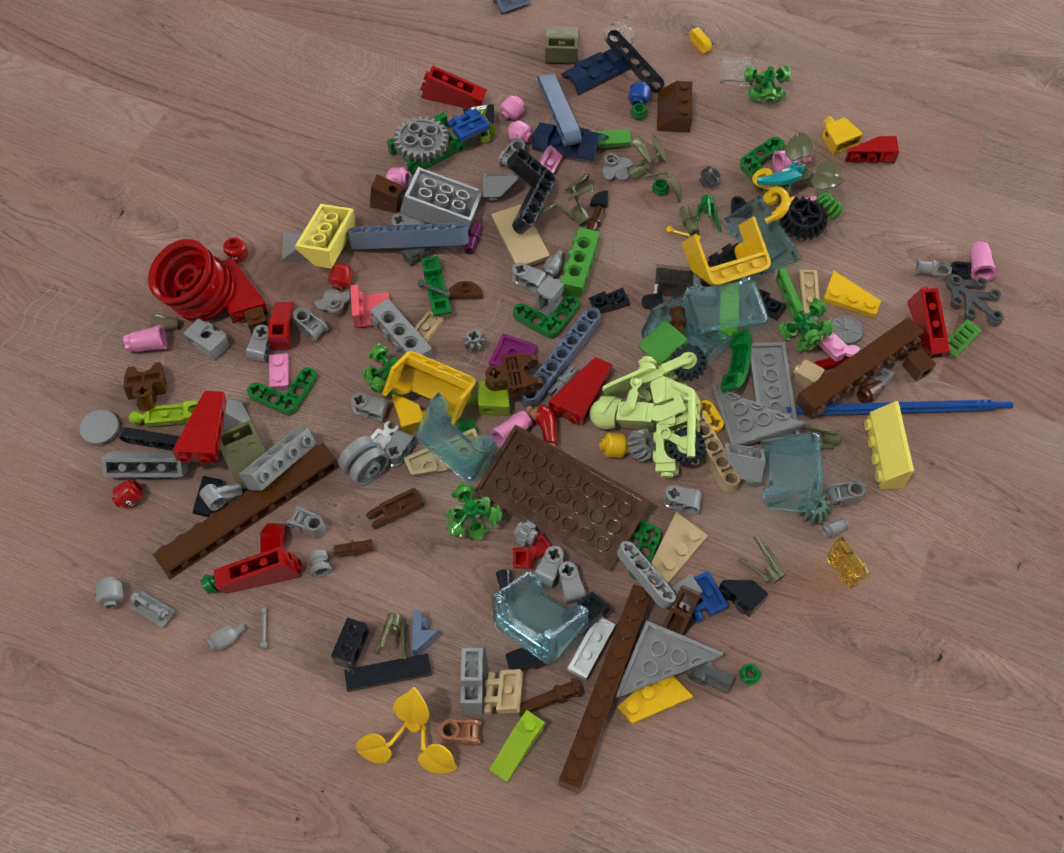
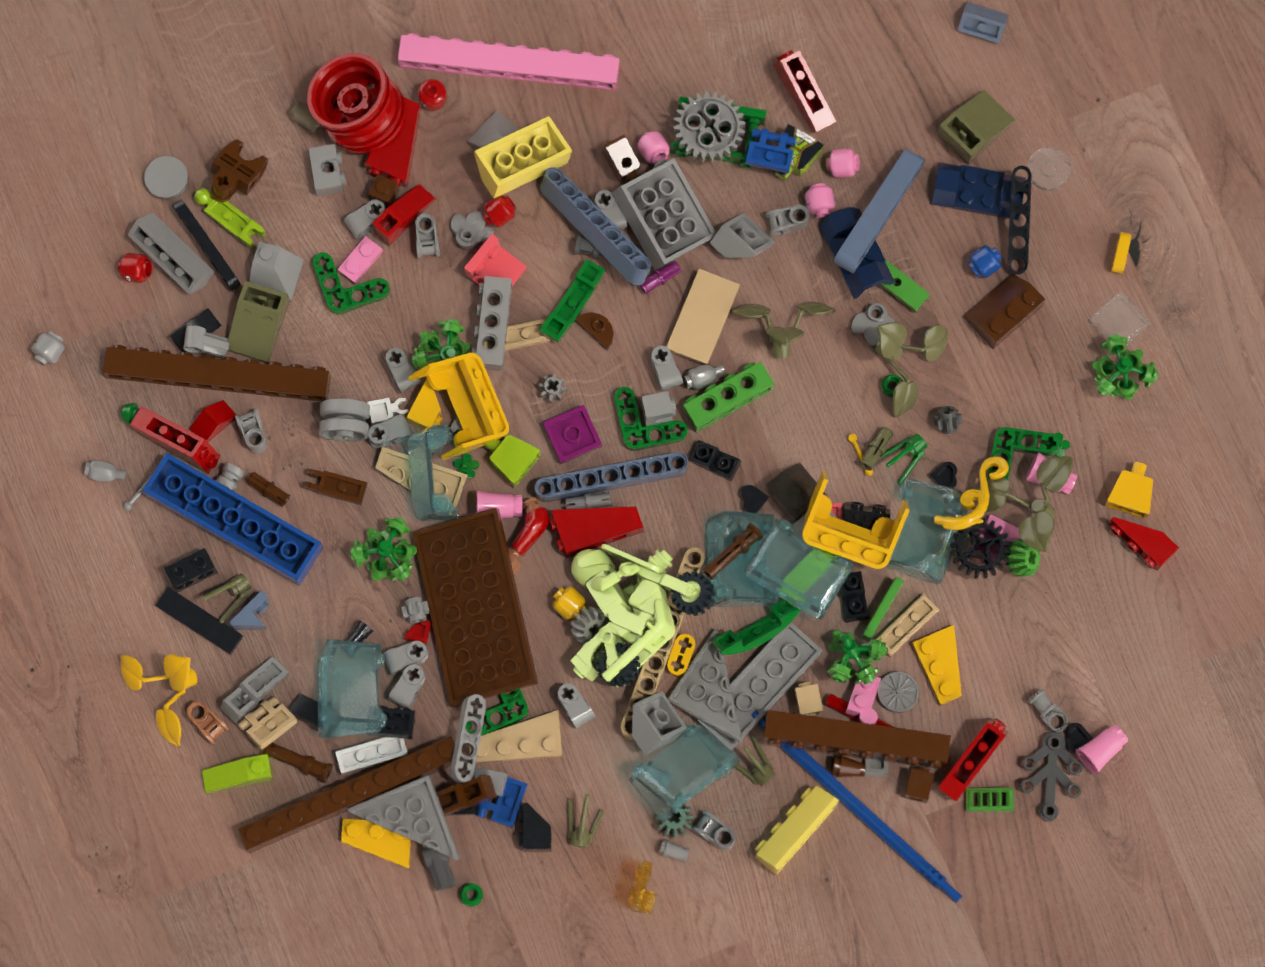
camera: 45 degrees right, 15 degrees up
bright pink plant [123,324,168,352] -> none
light grey hinge [129,591,175,628] -> none
red slope [173,391,227,464] -> none
light grey brick [239,428,317,491] -> none
dark grey hinge [418,280,451,298] -> none
reddish brown piece [485,354,544,397] -> none
black beam [507,148,556,235] -> none
red slope [512,547,537,568] -> none
bright pink plate [539,145,563,173] -> none
reddish brown axle [586,206,605,231] -> none
black tile [590,190,608,208] -> none
green plate [631,103,647,119] -> none
bright green slope [637,320,689,366] -> none
teal piece [757,161,805,186] -> none
none -> blue brick [143,453,323,586]
none -> bright pink brick [398,34,619,90]

